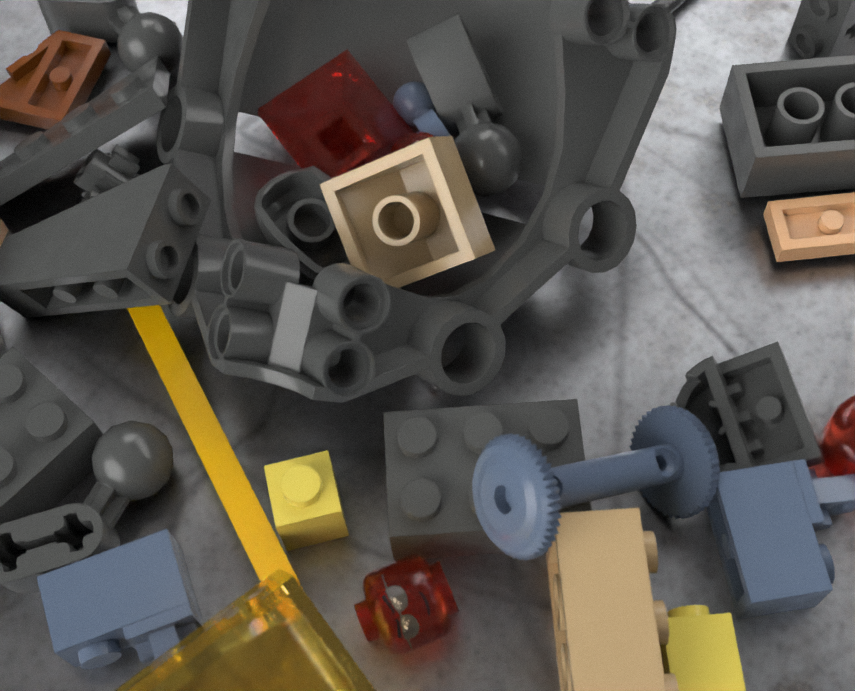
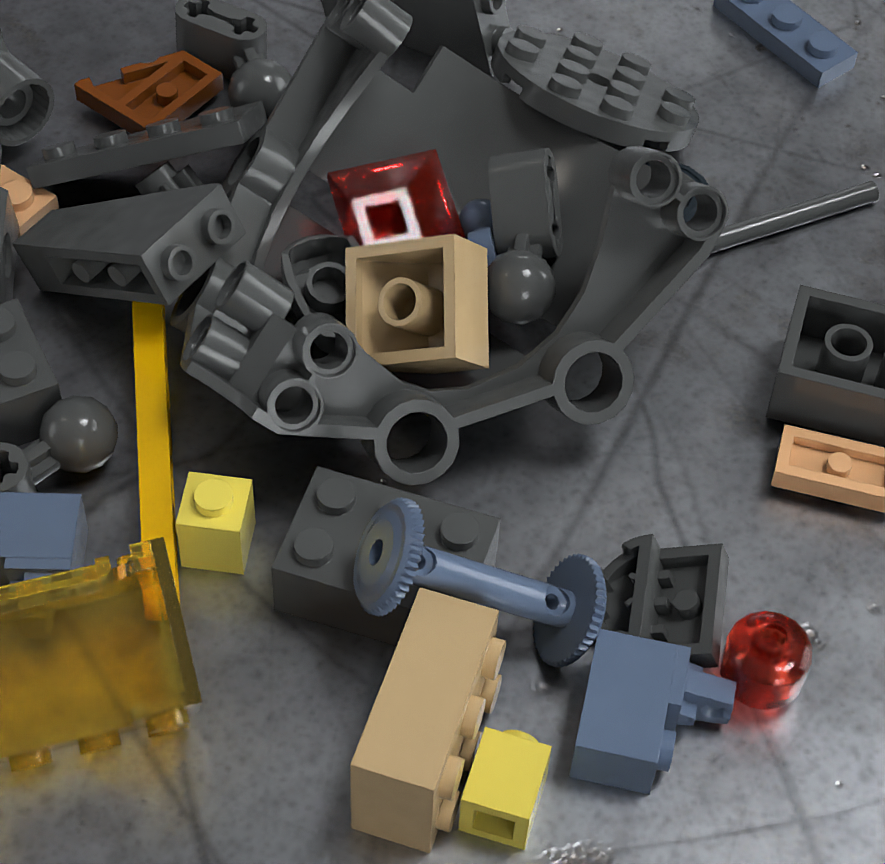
camera: 15 degrees right, 10 degrees down
clear red head [354,554,460,655] -> none

